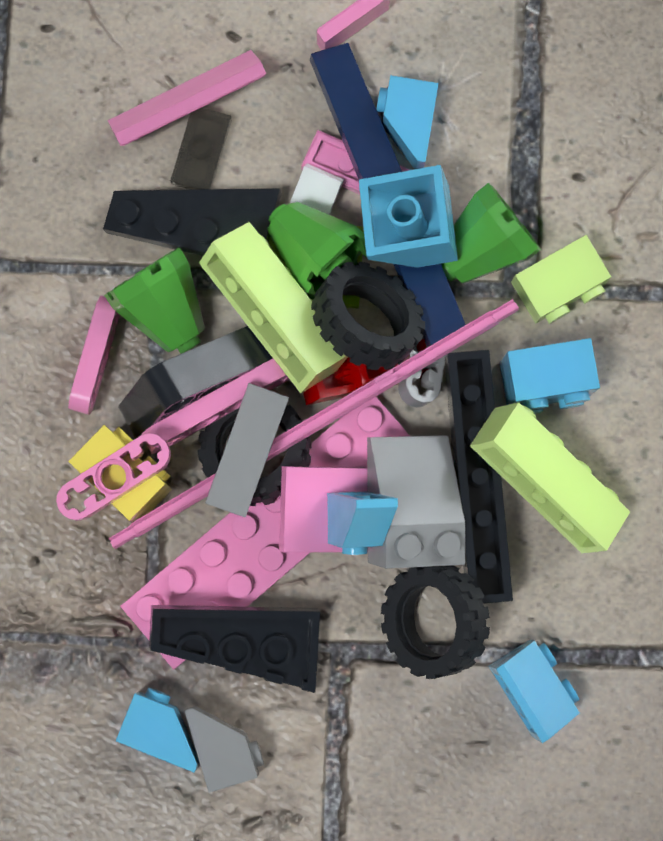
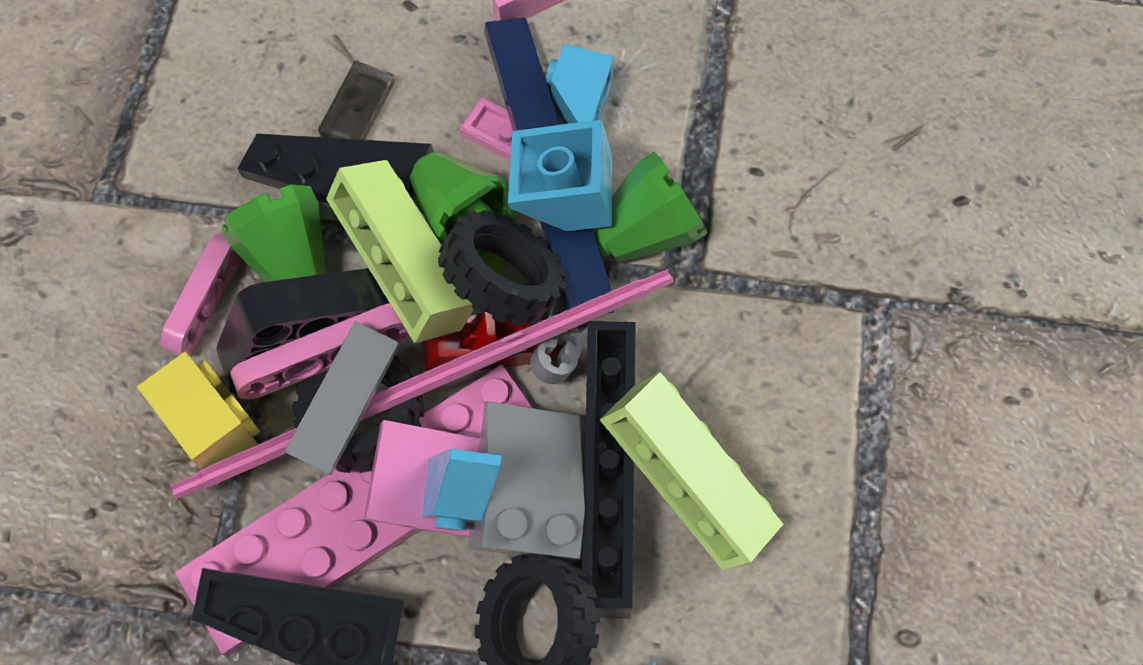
camera: 10 degrees right, 15 degrees down
bright pink beam [56,434,171,521] -> none
bright pink tile [107,50,266,146] -> none
white tile [290,164,344,215] -> none
medium azure brick [499,338,600,414] -> none
yellowish green brick [511,235,611,324] -> none

